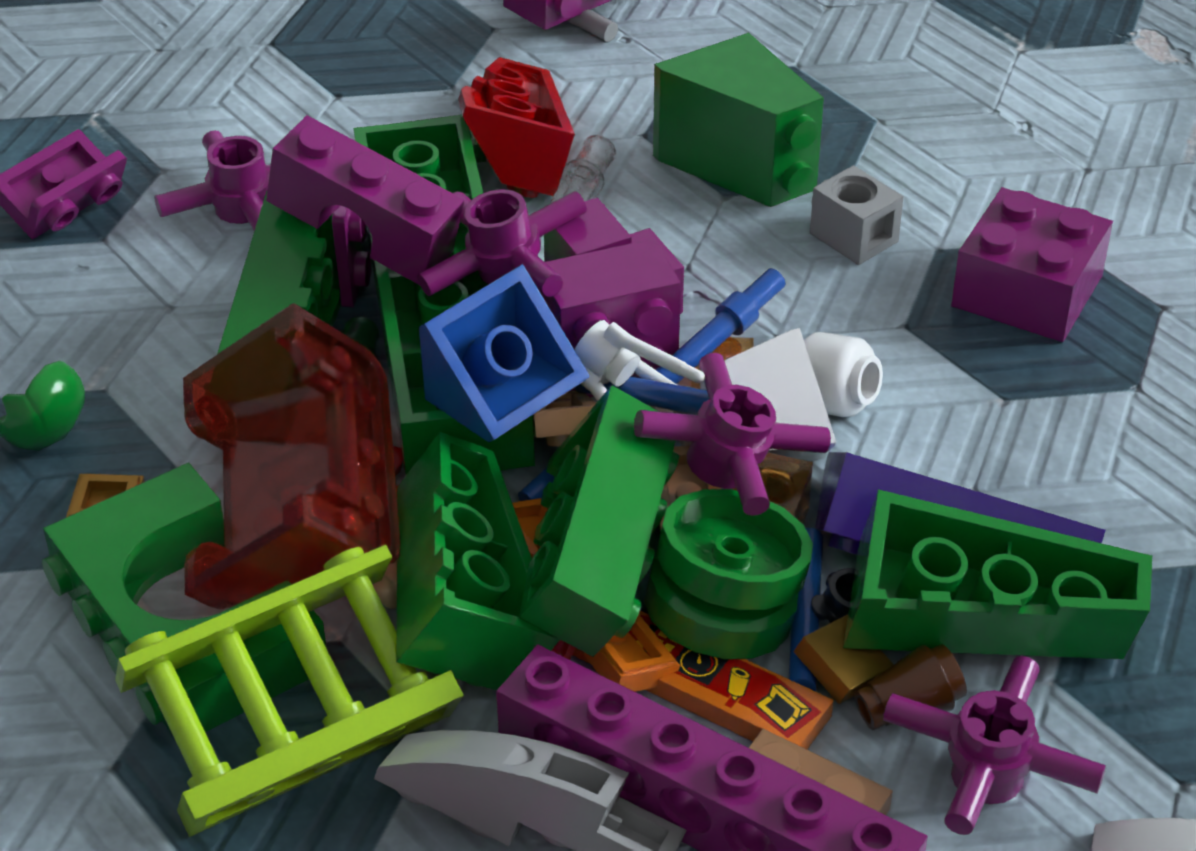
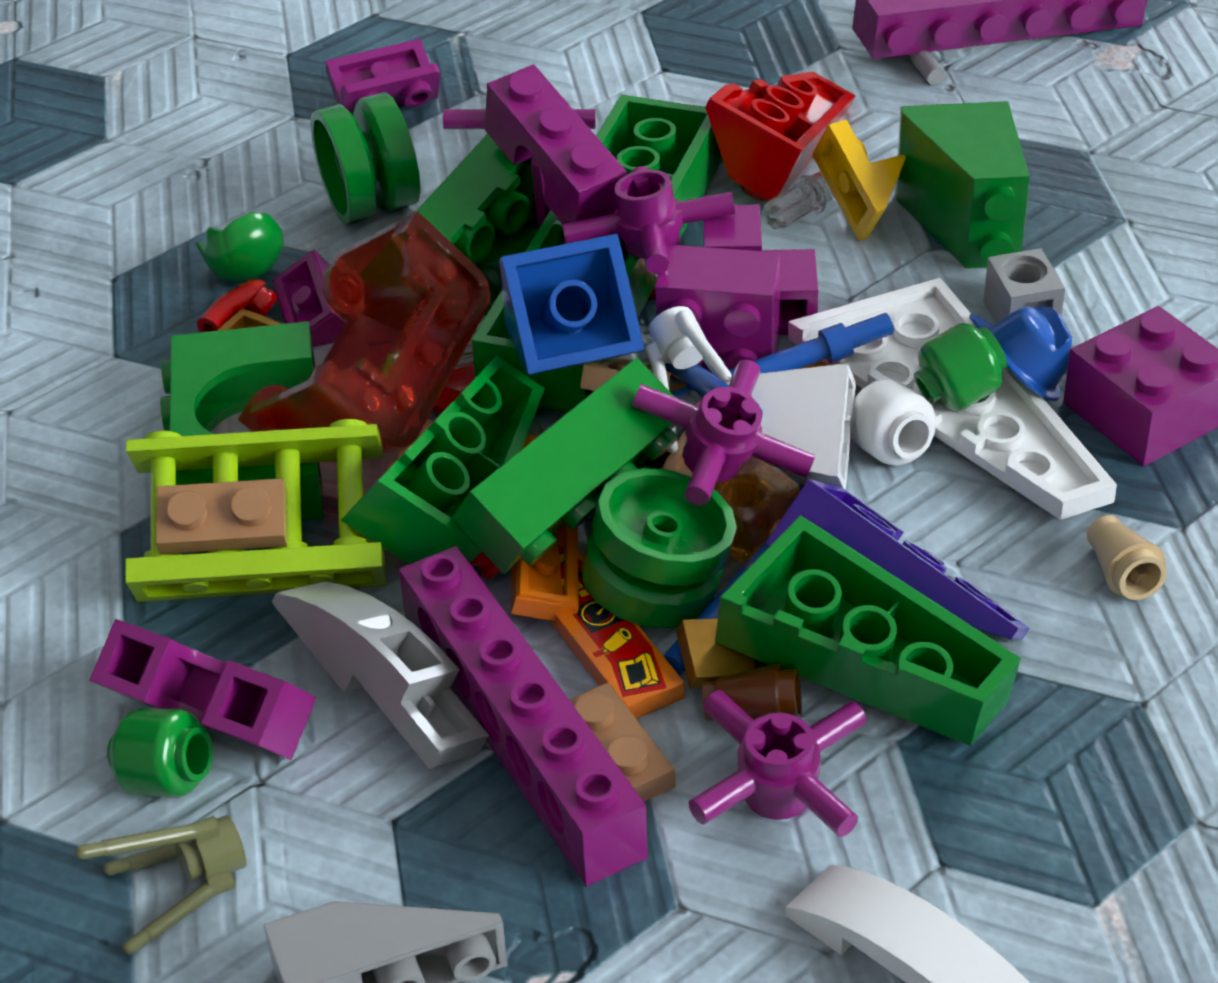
camera: 30 degrees right, 0 degrees up
none -> medium nougat plate [156,478,287,554]
none -> red arm [197,279,277,333]
none -> magenta slope [272,249,359,347]
none -> green wheel [310,92,421,224]
none -> white wing [788,278,1117,520]
none -> yellow slope [812,120,906,241]
none -> green head [914,323,1007,412]
none -> blue piece [969,306,1073,401]
none -> tan cone [1087,515,1167,600]

